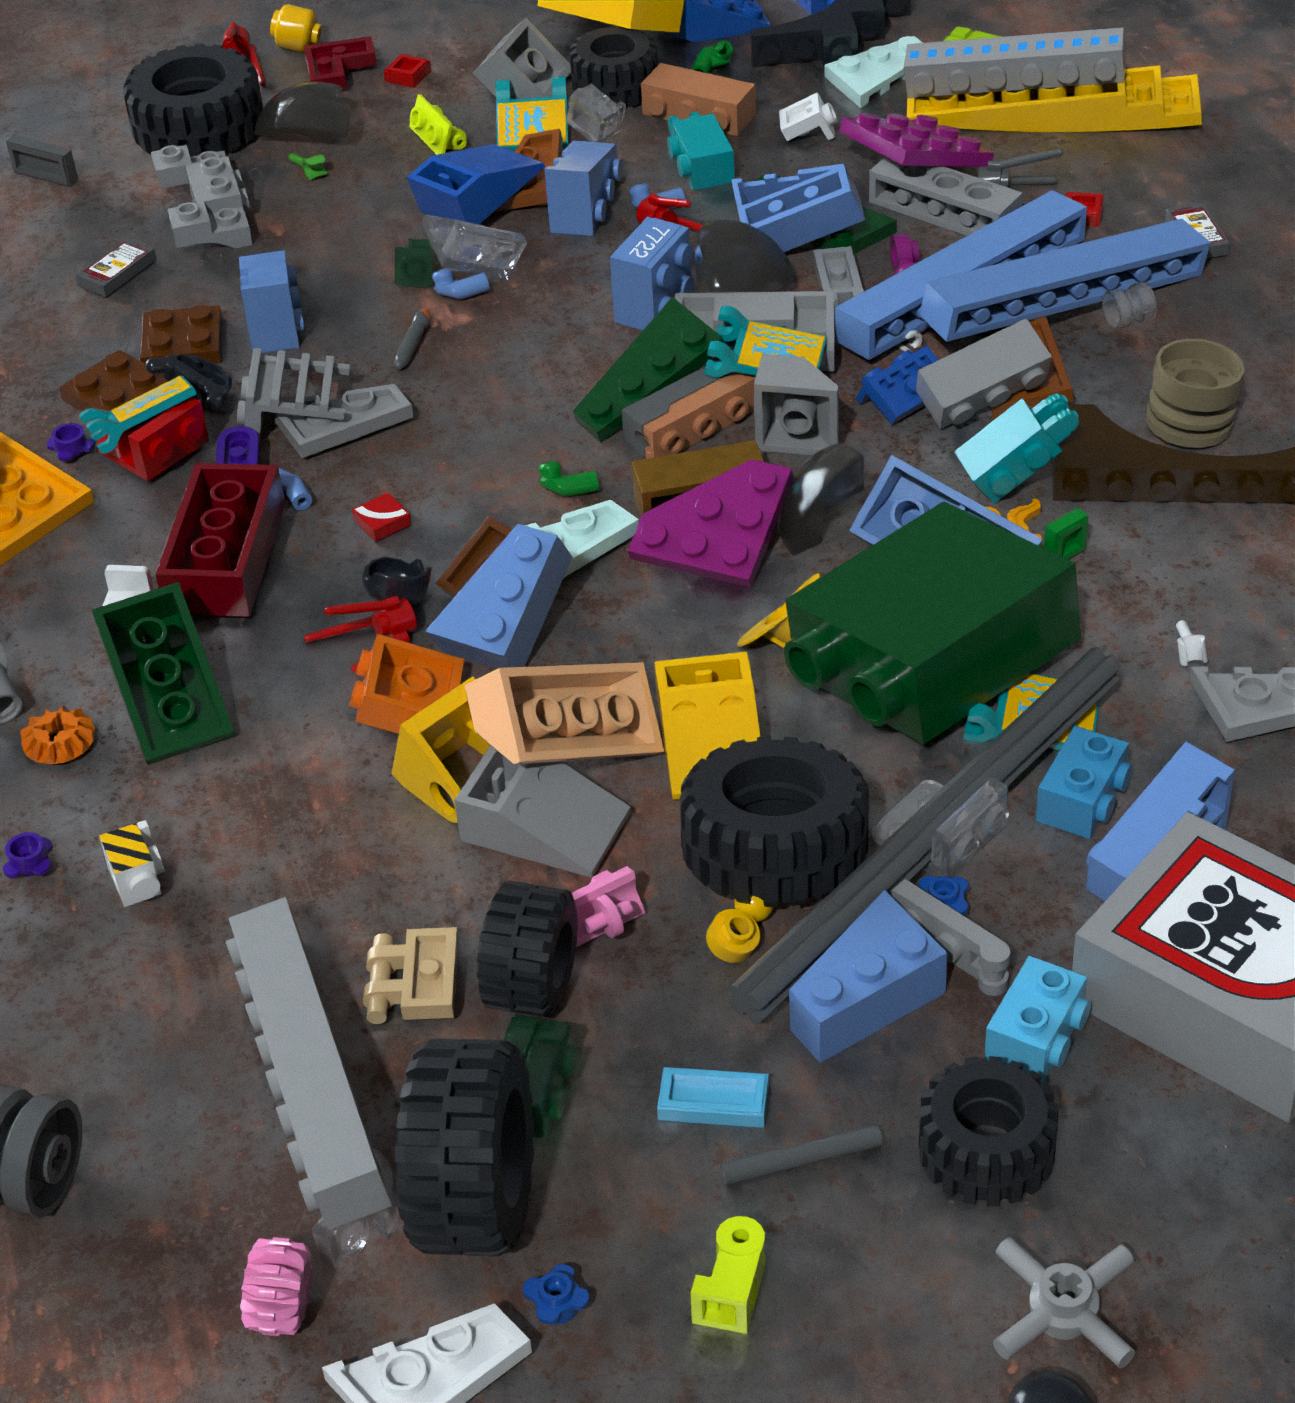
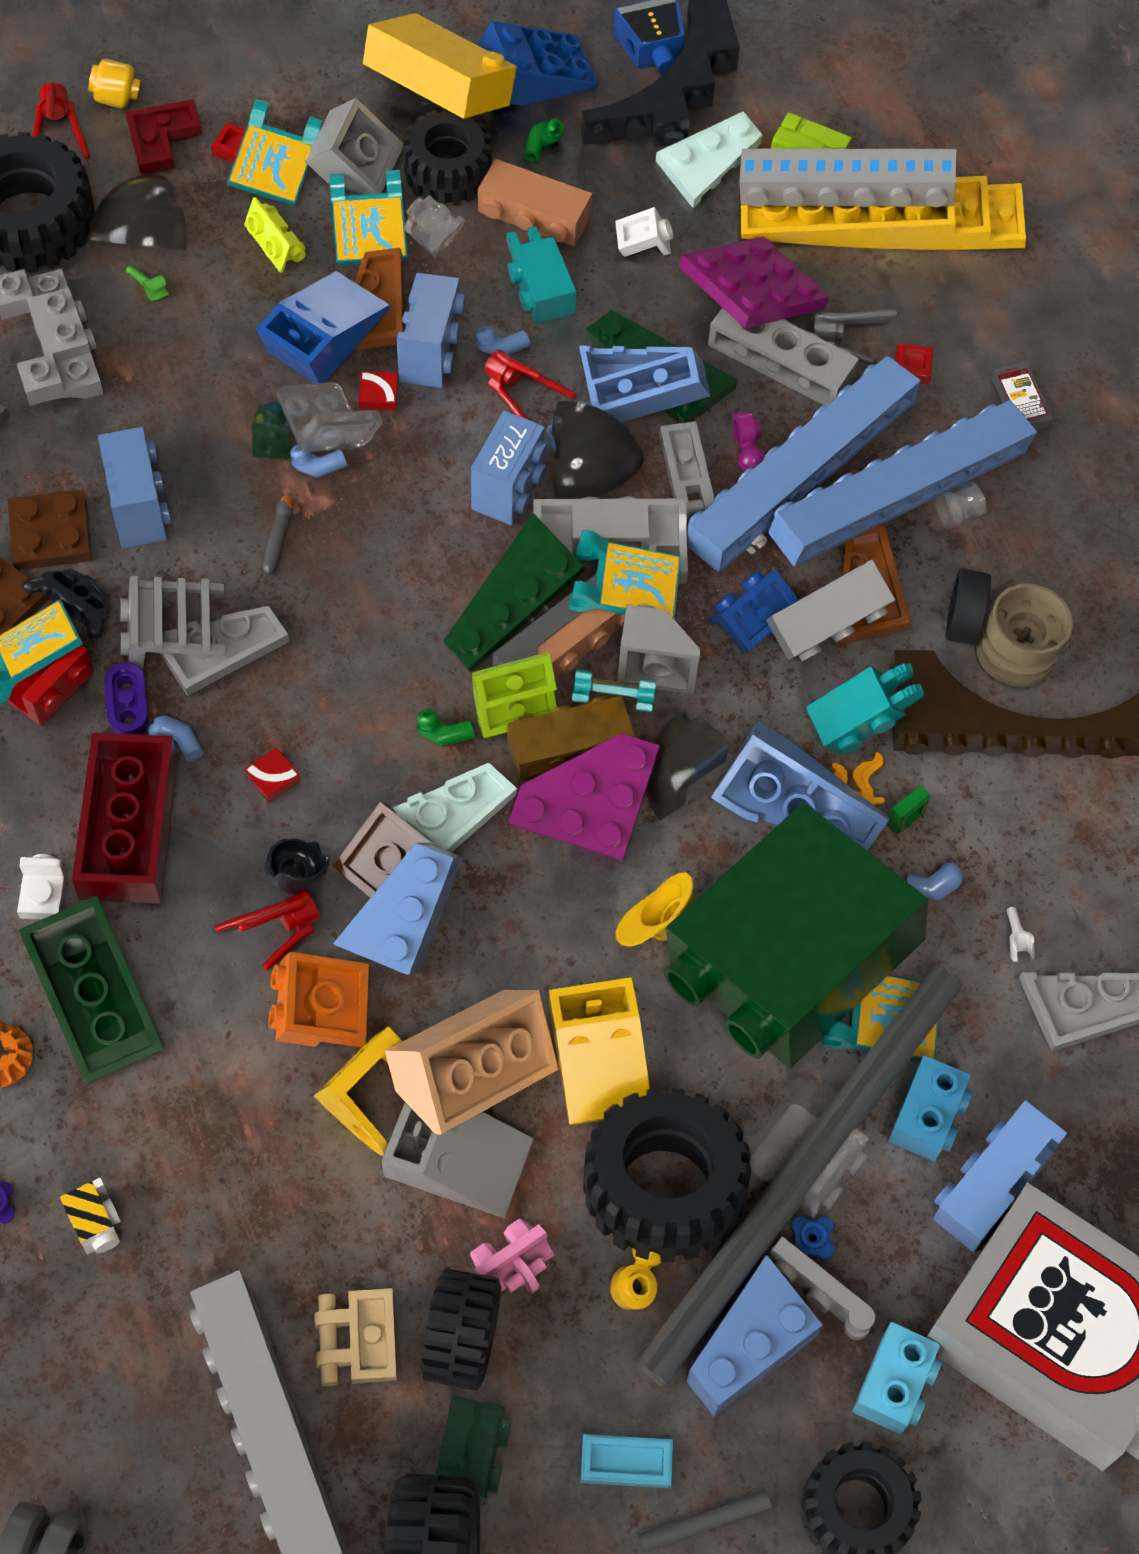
camera: 10 degrees left, 20 degrees up
none -> flag [227,99,323,207]
none -> red tile [359,371,398,410]
none -> lime slope [472,652,557,738]
none -> teal flag [572,669,657,713]
none -> medium blue arm [906,862,963,900]
none -> black tyre [946,568,991,645]

